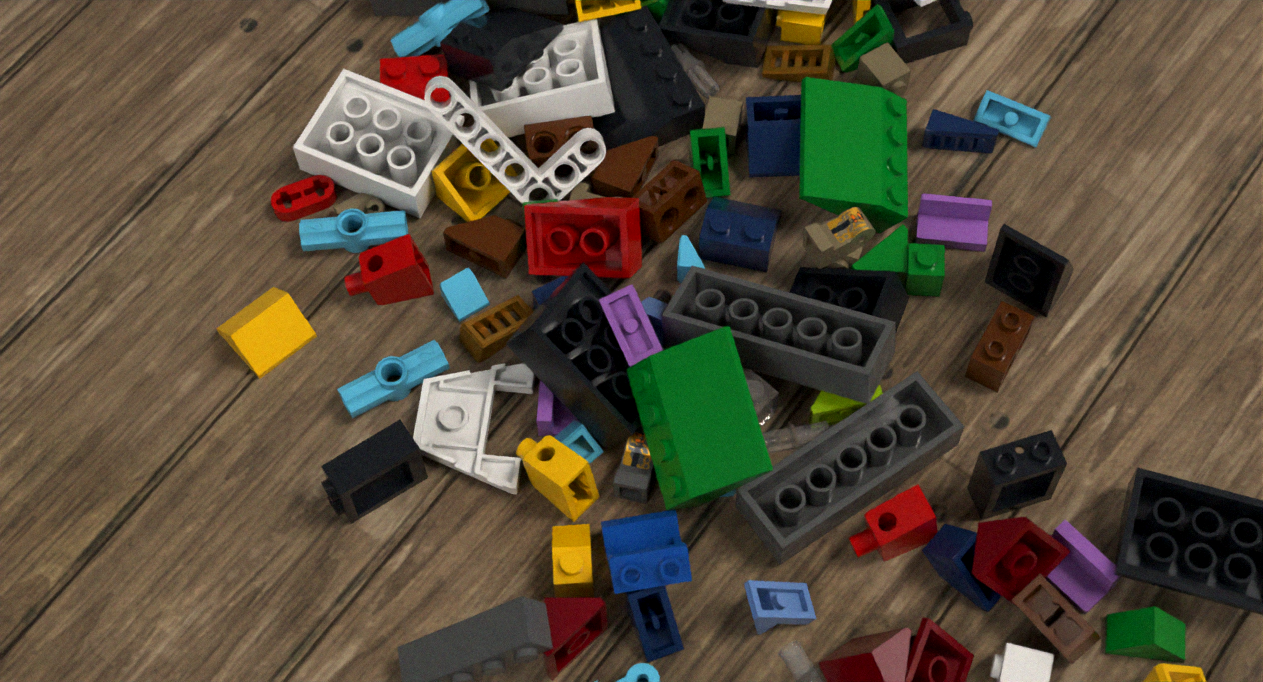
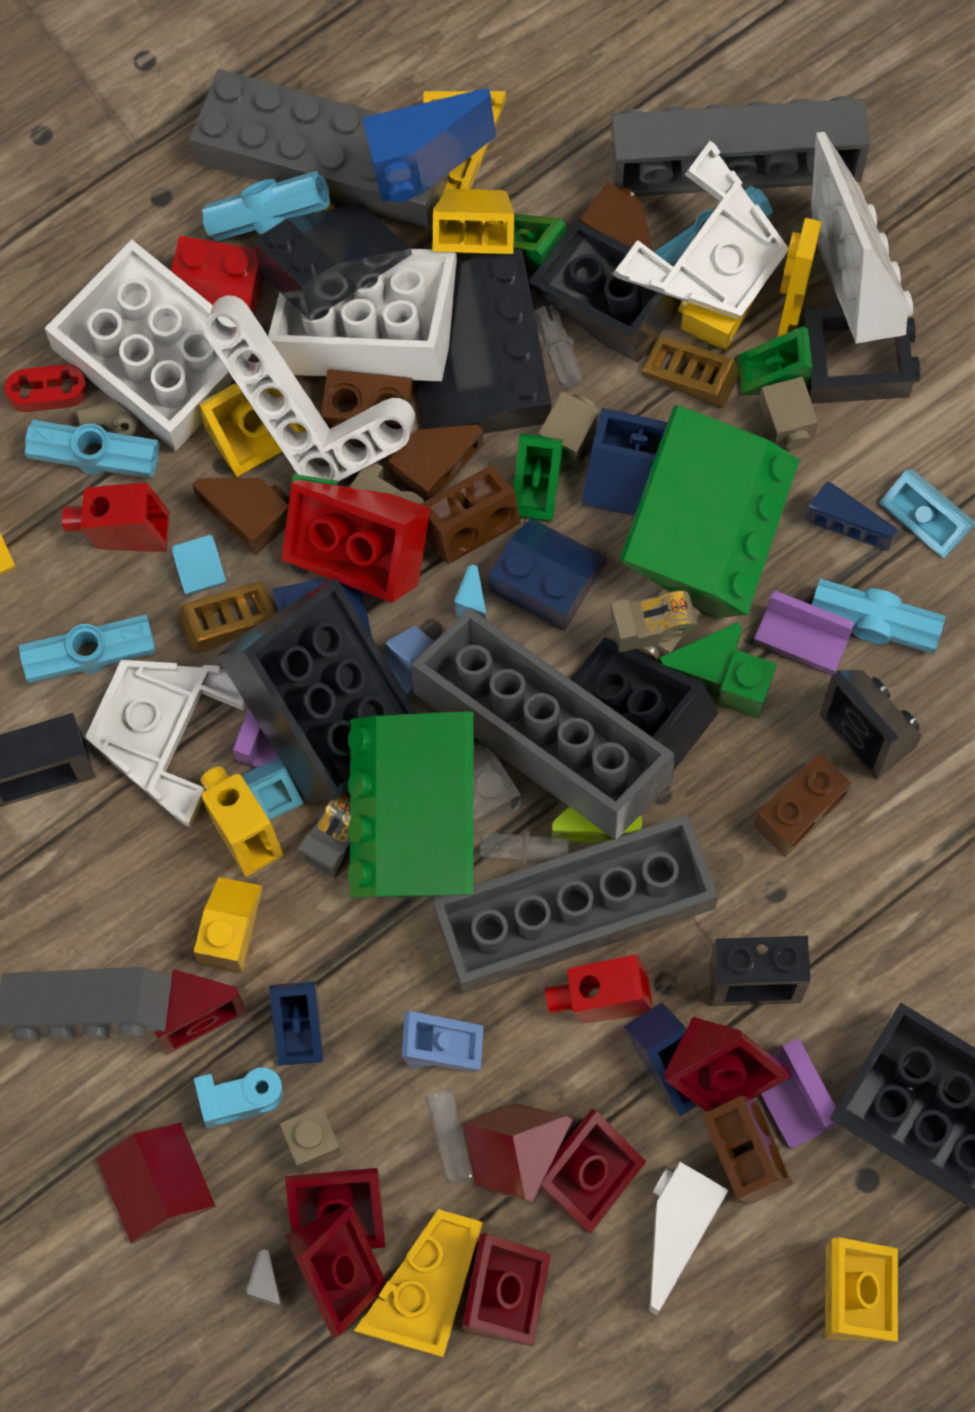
camera: 15 degrees right, 10 degrees up
medium lavender panel [599,284,663,367] -> none
blue panel [601,509,692,594] -> none
green slope [1105,606,1185,663] -> none
none -> medium azure piece [812,579,946,654]

